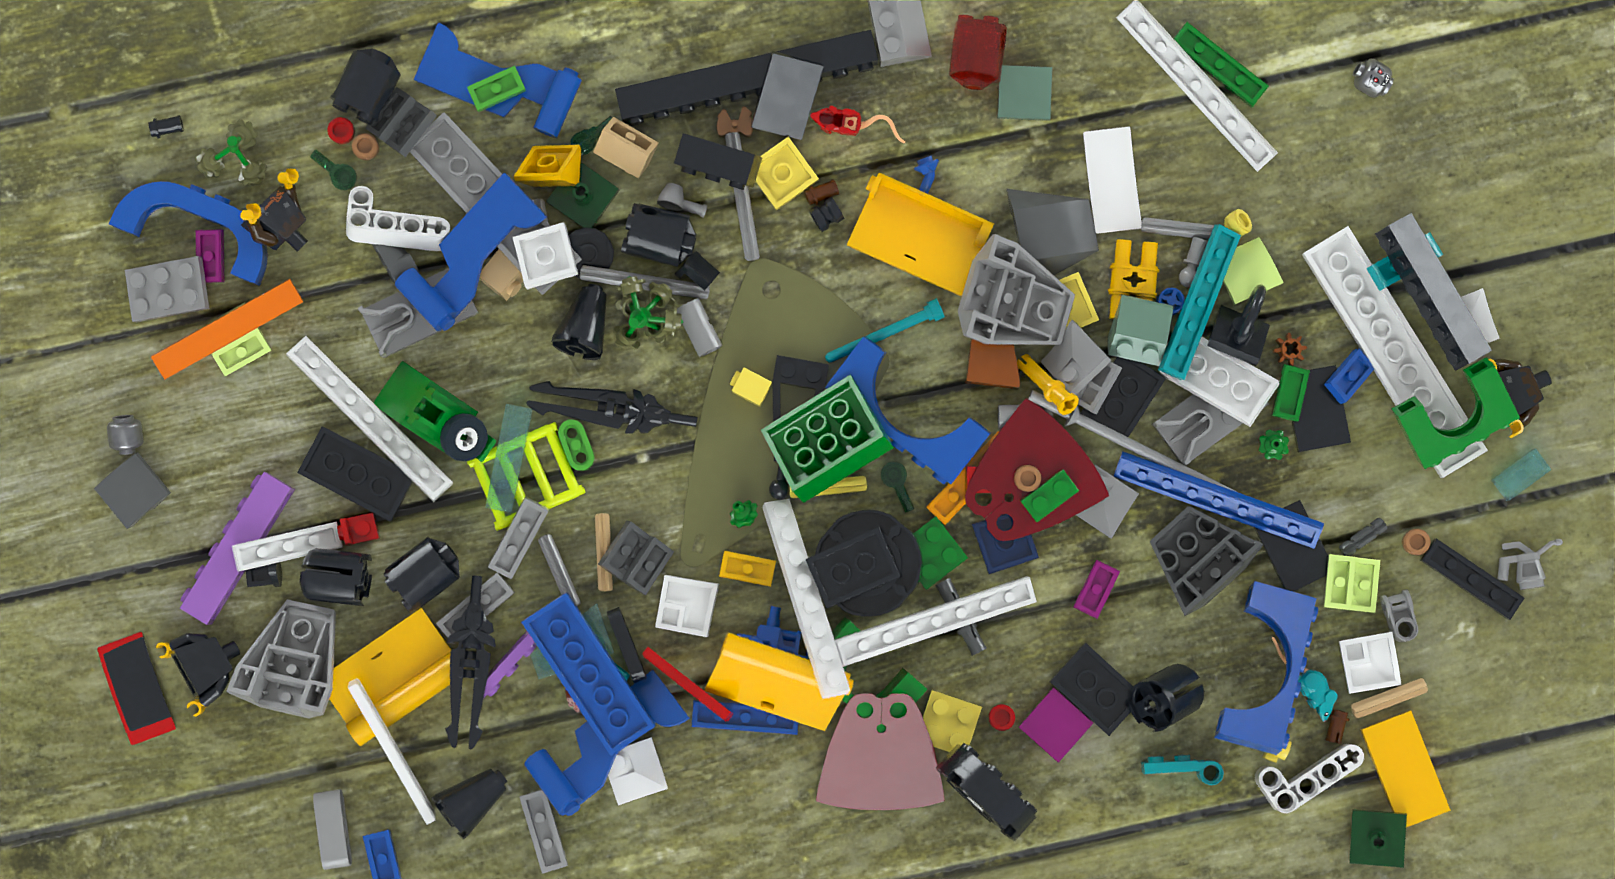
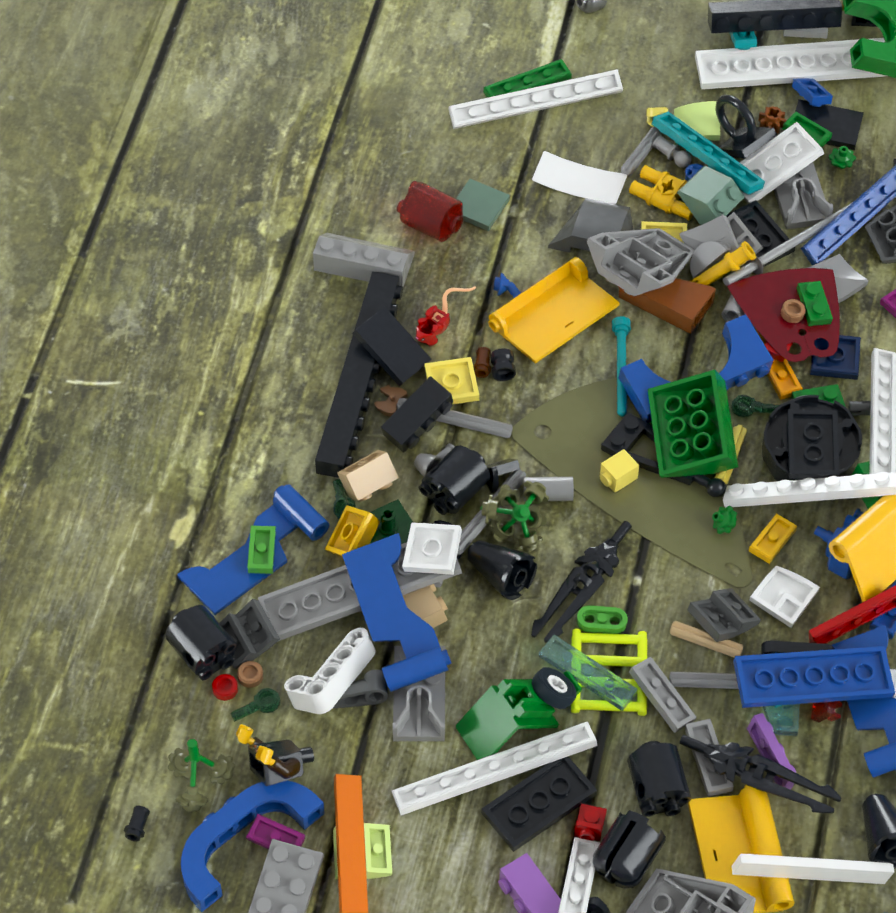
camera: 65 degrees left, 30 degrees down
none -> light grey tile [690,241,731,278]

